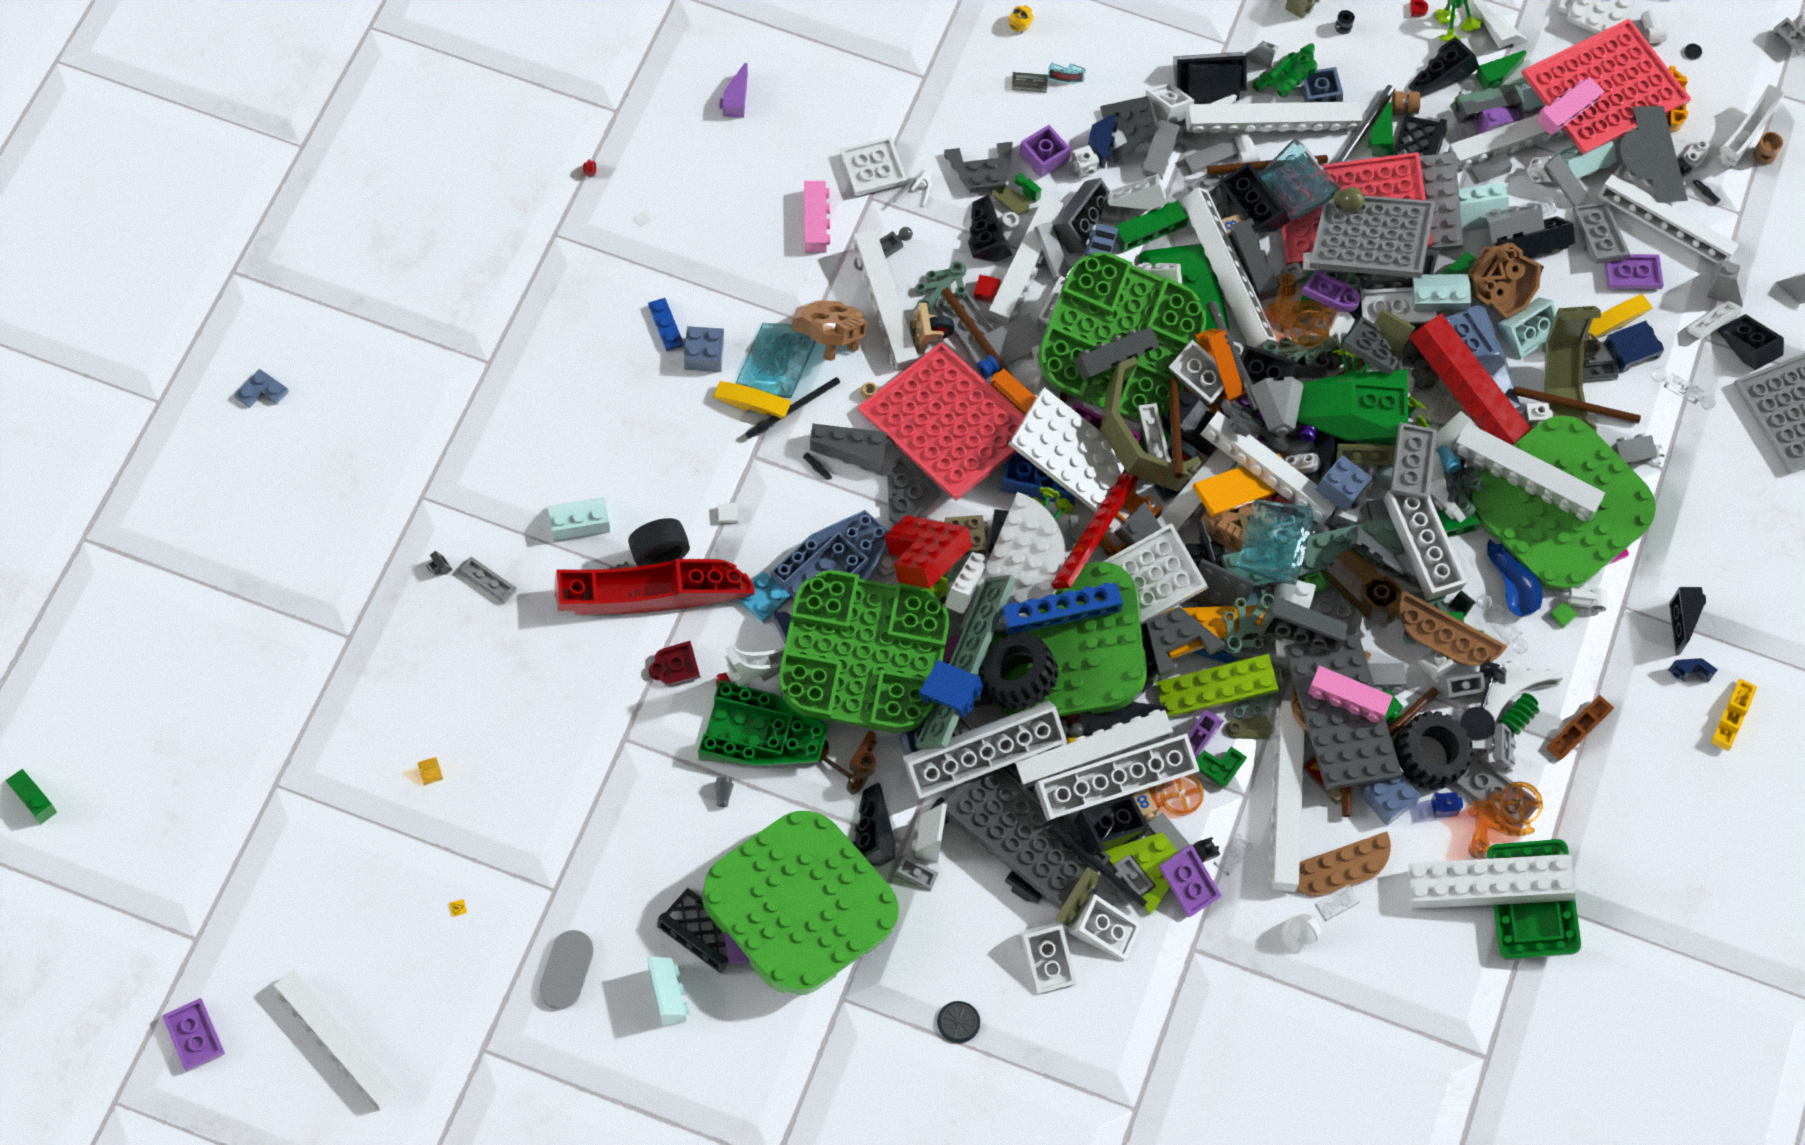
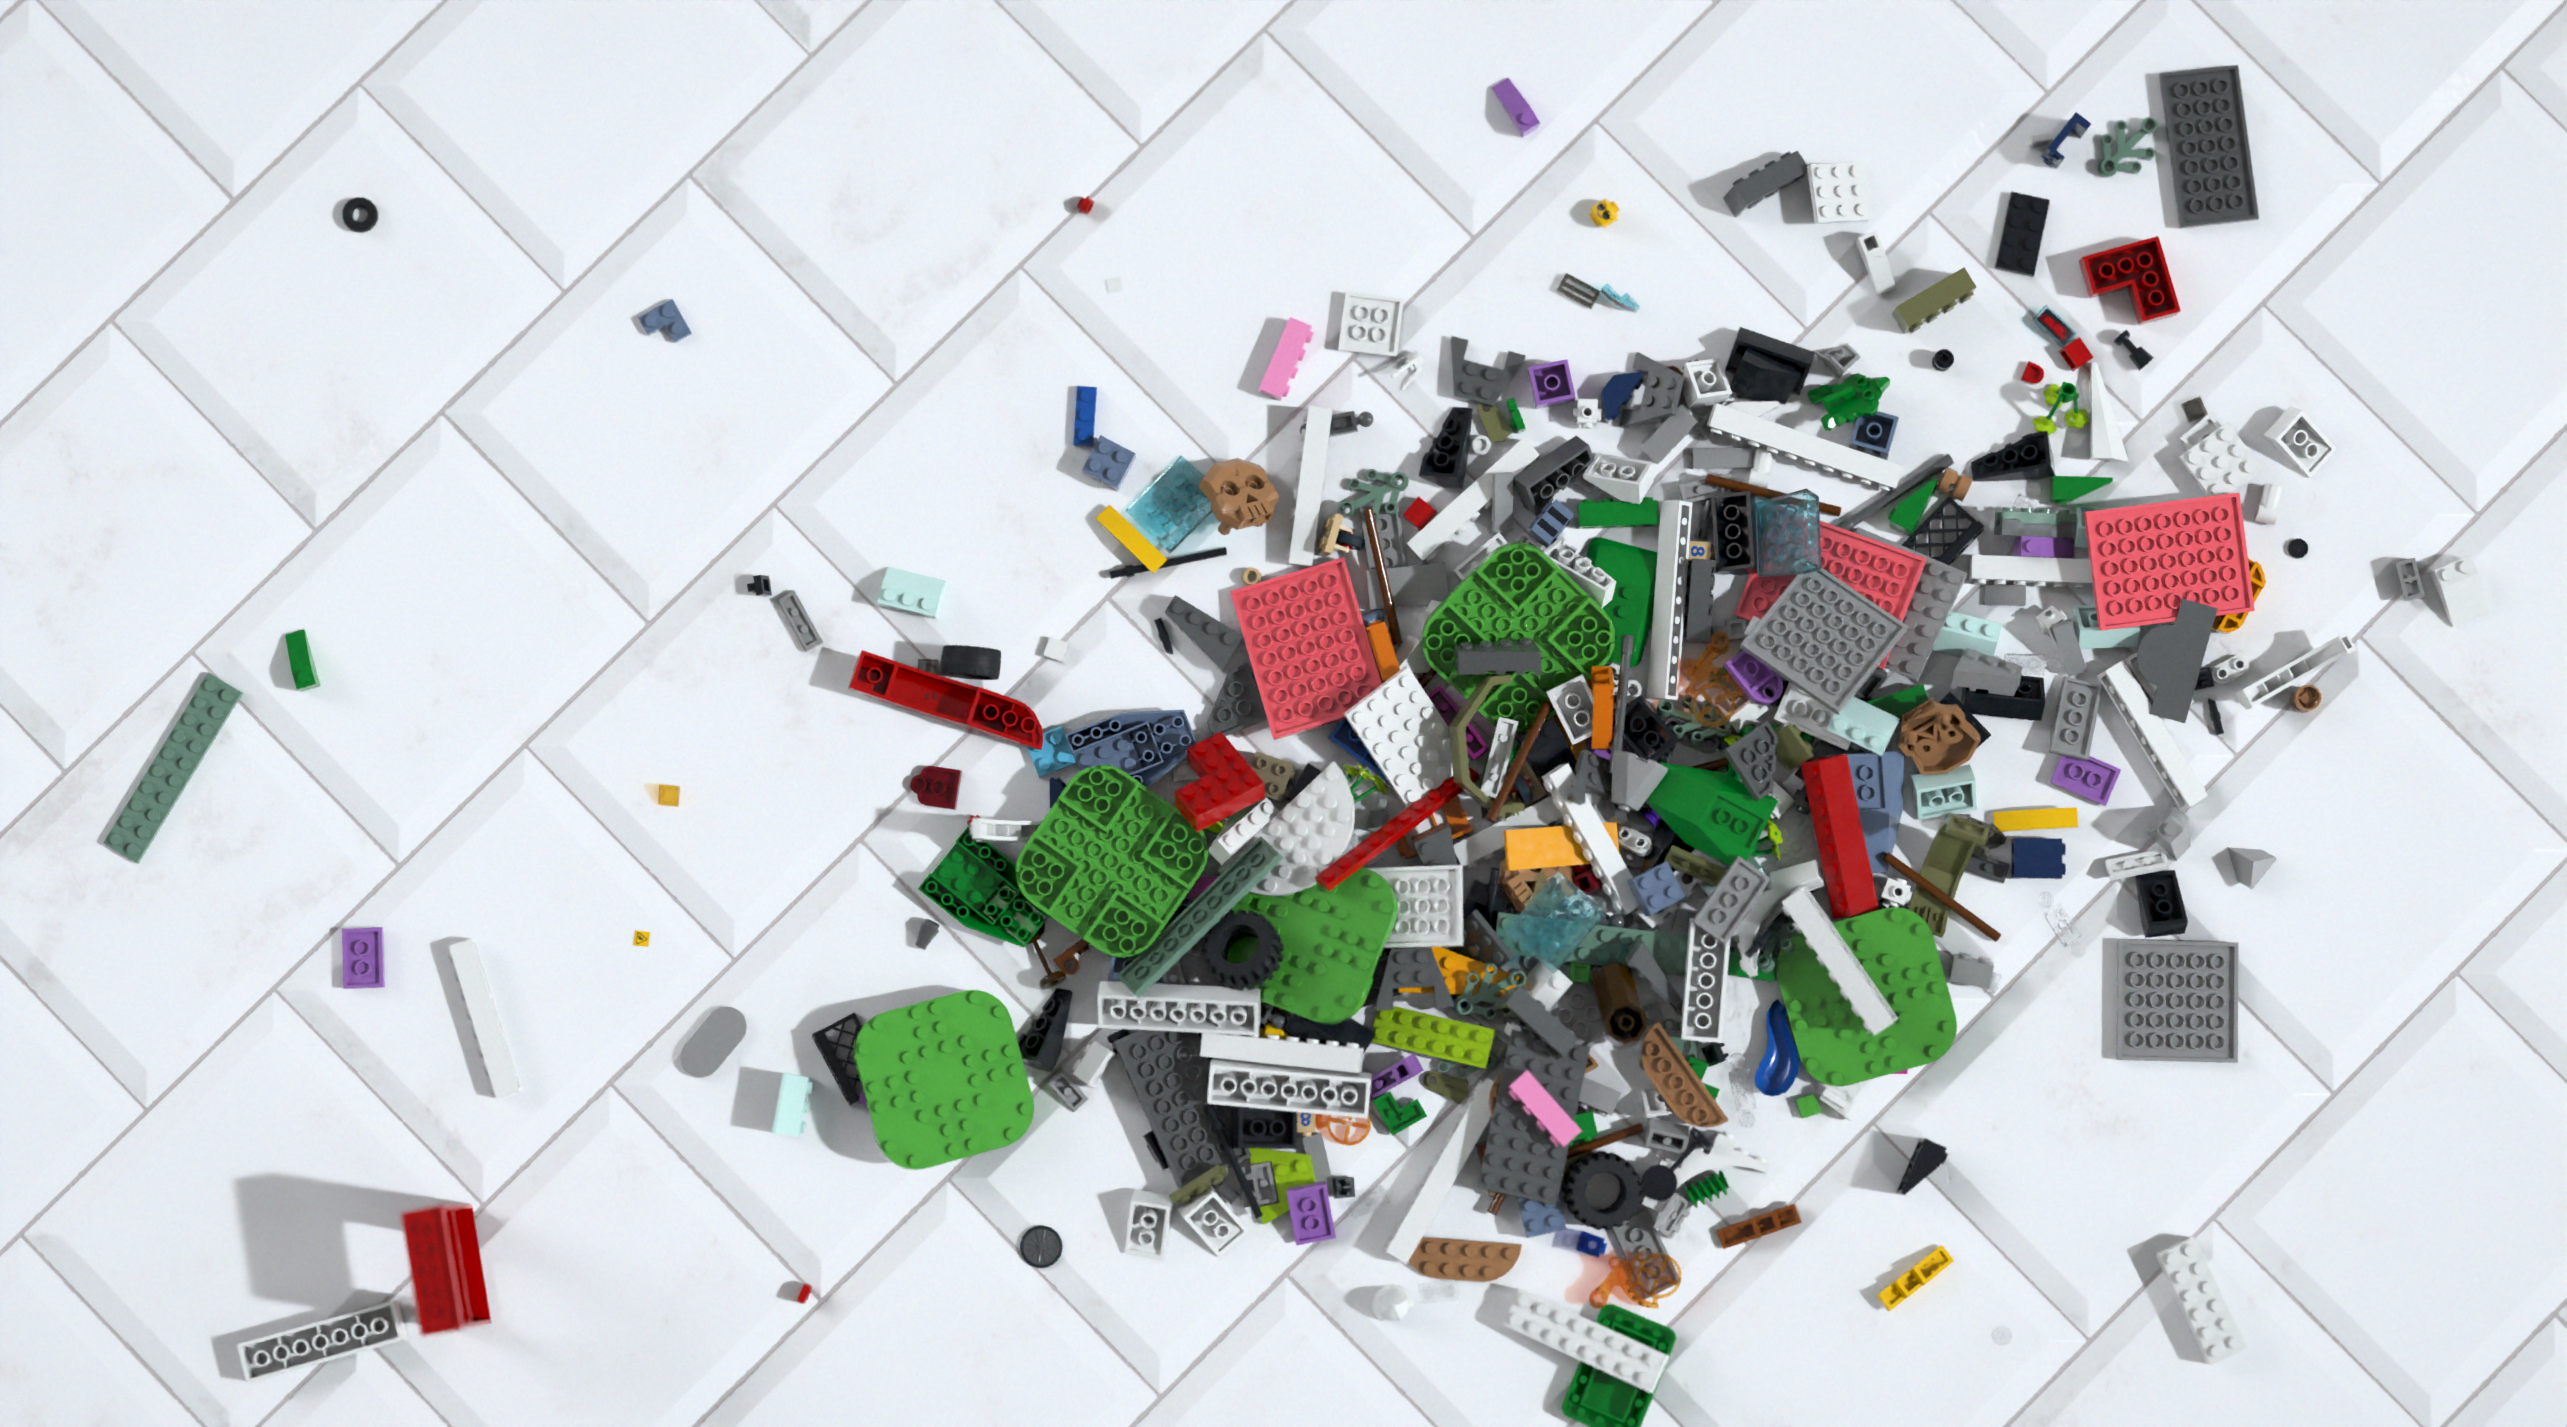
camera: 30 degrees right, 20 degrees up
medium lavender slope [719,63,748,118] -> none
blue panel [919,660,983,717] -> none
blue wheel [977,355,1000,378] -> none
blue brick [1002,582,1123,635] -> none
olive piece [1334,187,1365,212] -> none
medium azure cone [1437,445,1461,474] -> none
bright pink brick [1537,77,1605,136] -> none
dark blue slope [1668,658,1718,683] -> none

